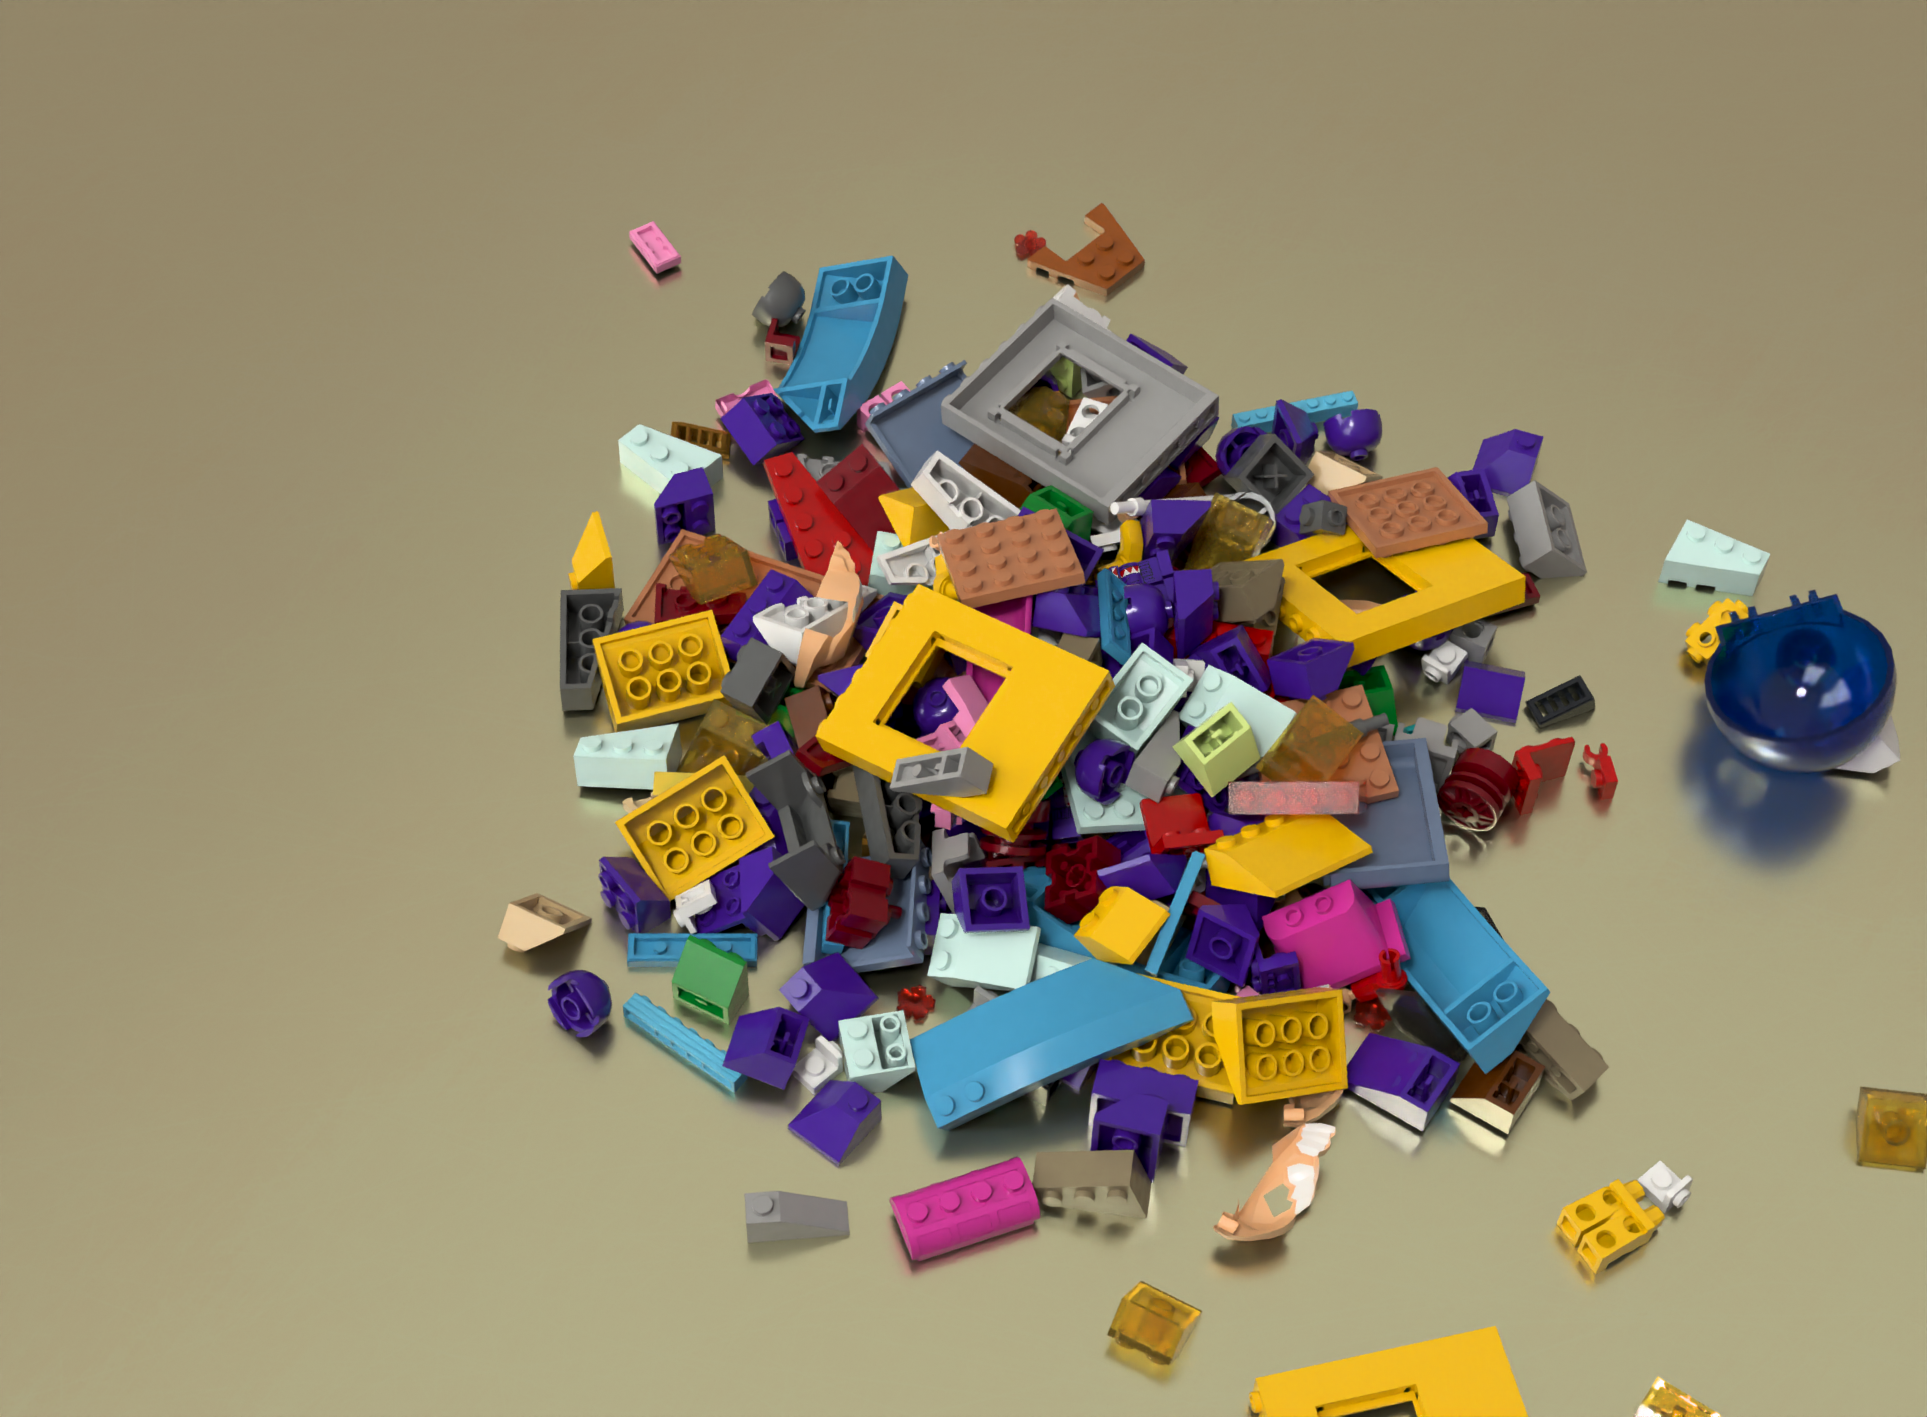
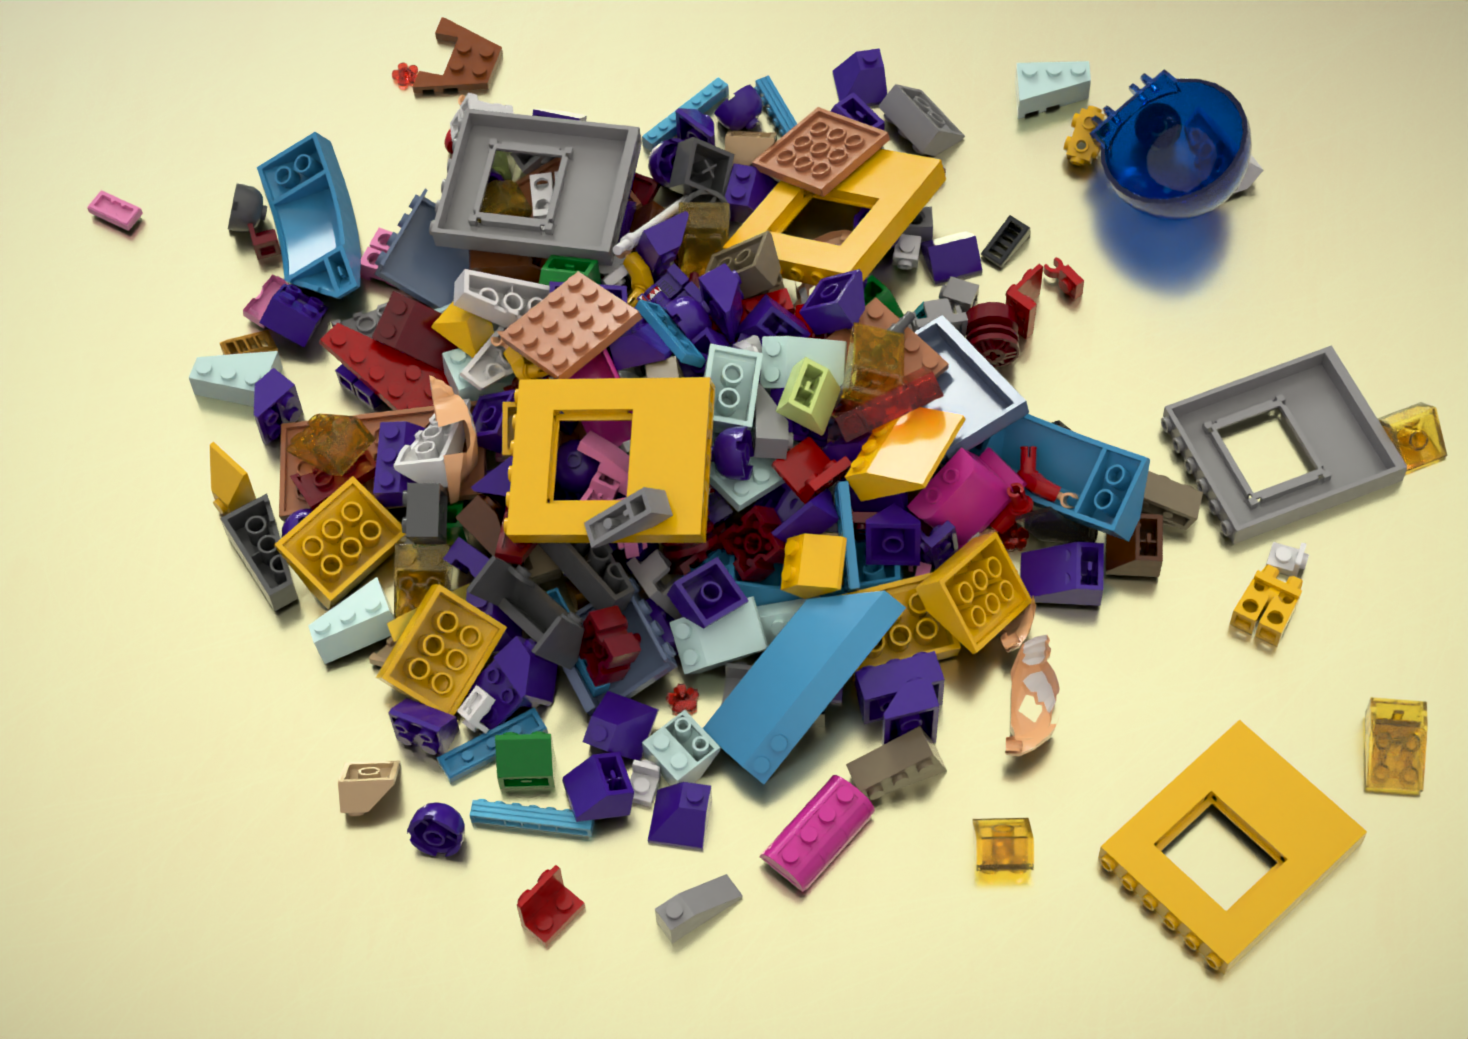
camera: 25 degrees left, 5 degrees up
dark grey bracket [1299,500,1347,536] -> none
none -> red bracket [516,865,585,947]
none -> dark azure piece [754,75,797,137]
none -> red arm [1017,446,1079,509]
none -> light grey panel [1161,345,1408,544]

